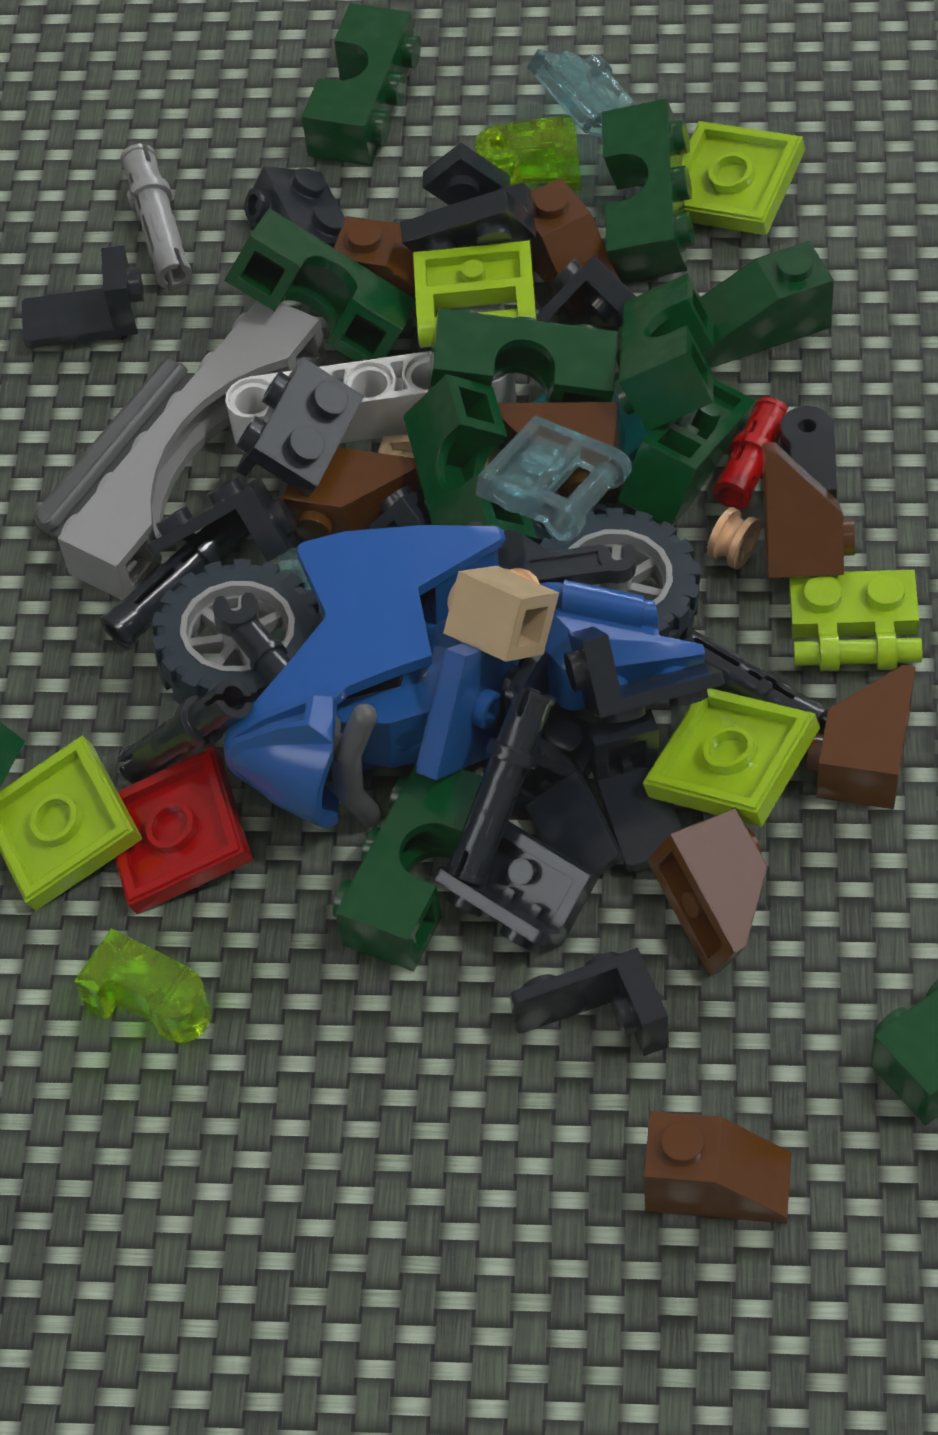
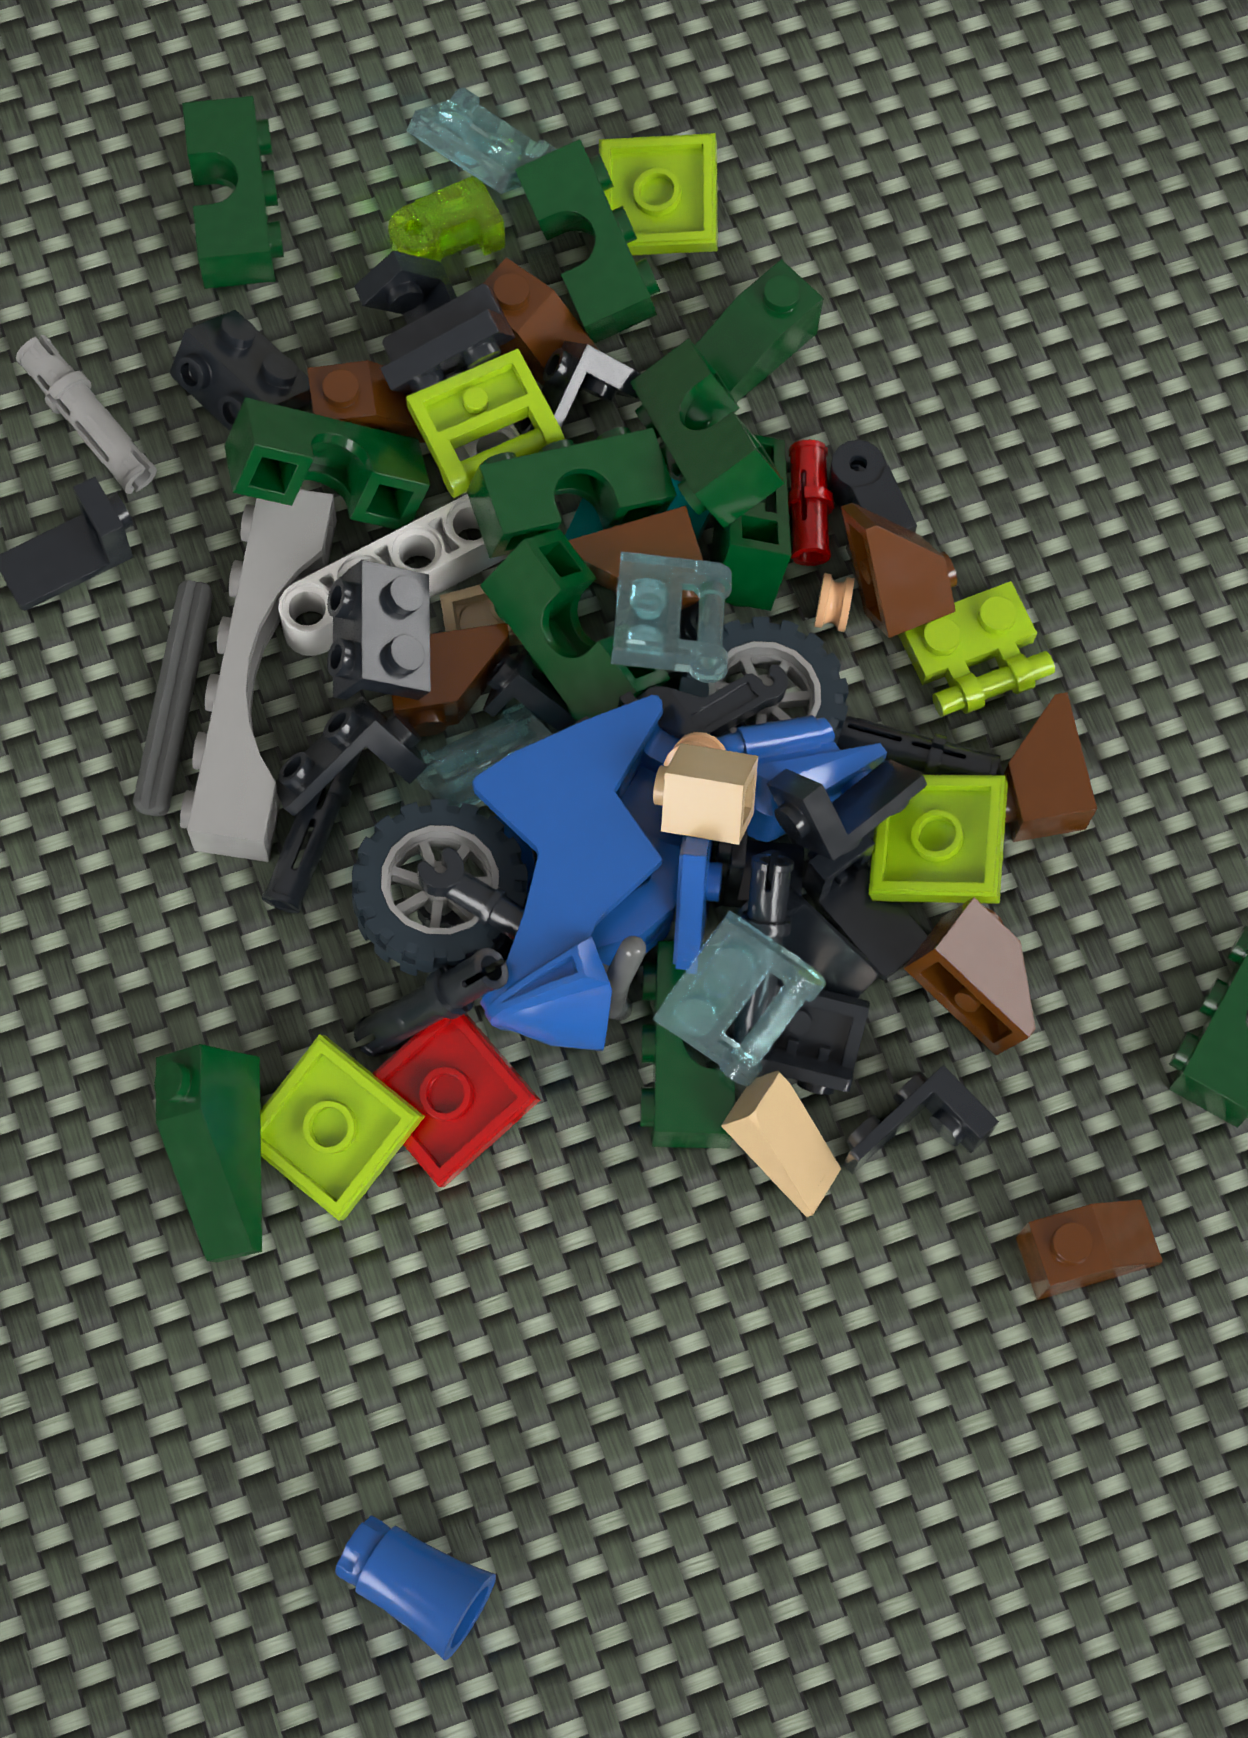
camera: 35 degrees left, 15 degrees up
clear neon green leg [74,928,211,1043] -> none
none -> clear light blue plate [653,910,826,1086]
none -> tan slope [721,1071,841,1217]

